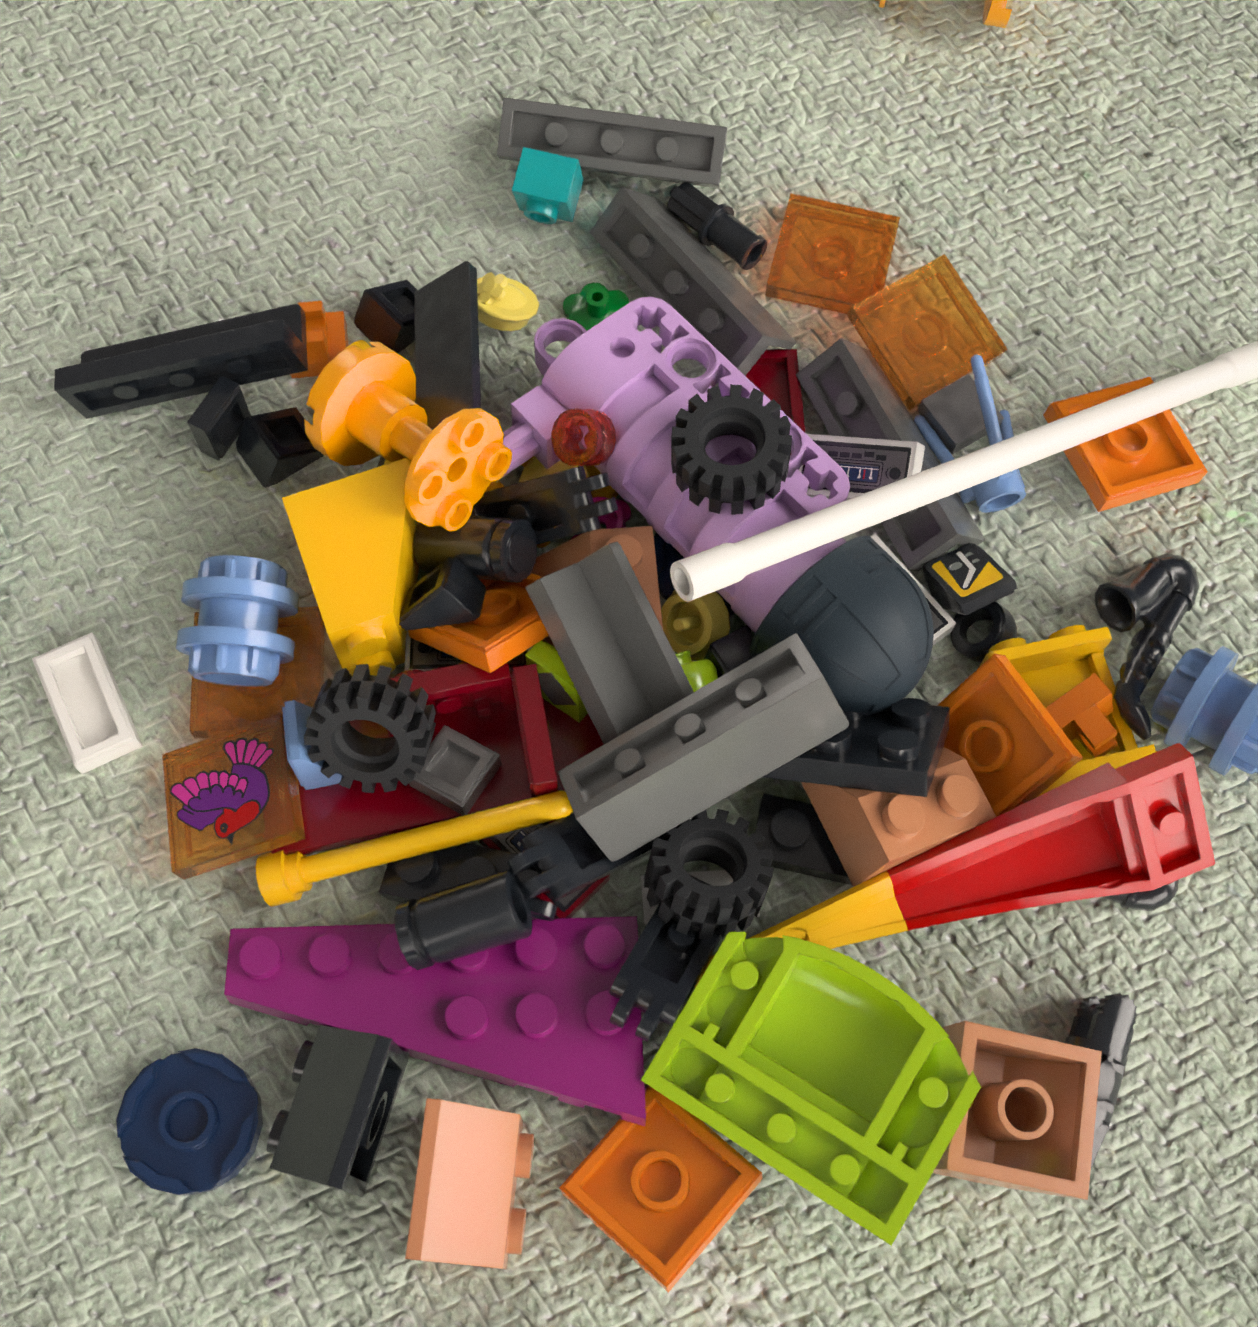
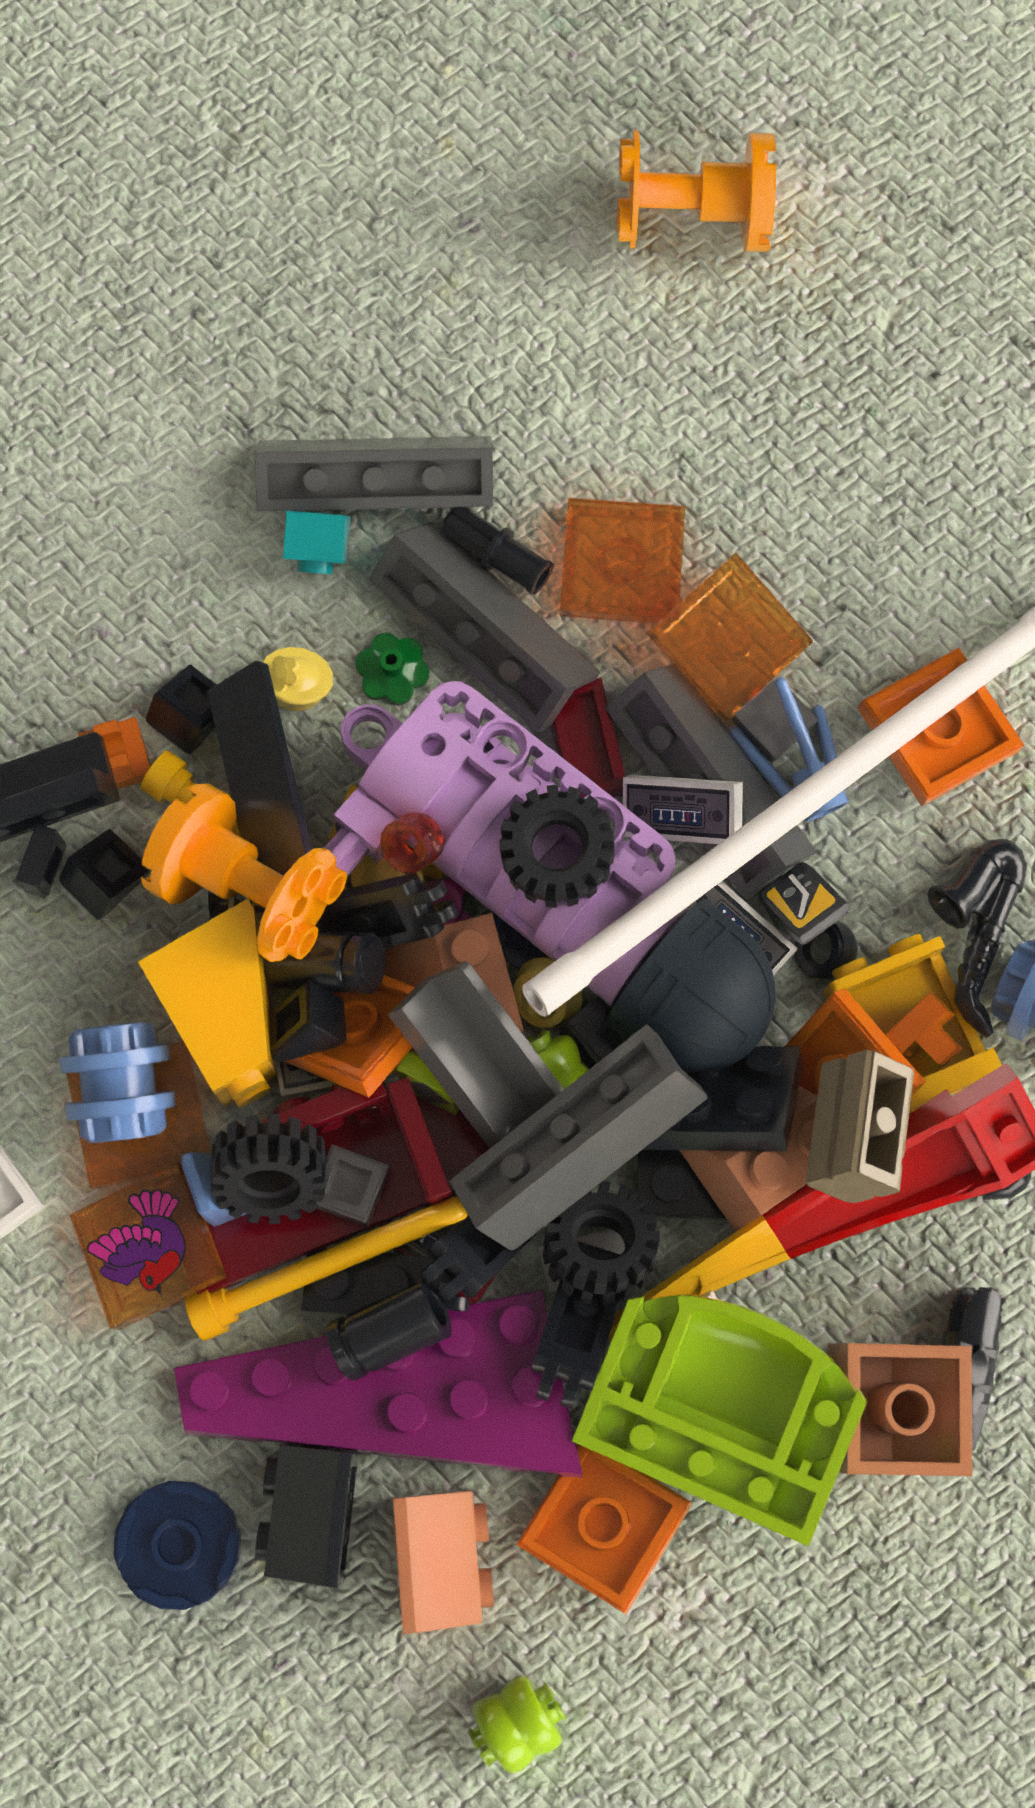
camera: 10 degrees left, 10 degrees up
none -> dark tan brick [806,1050,914,1203]

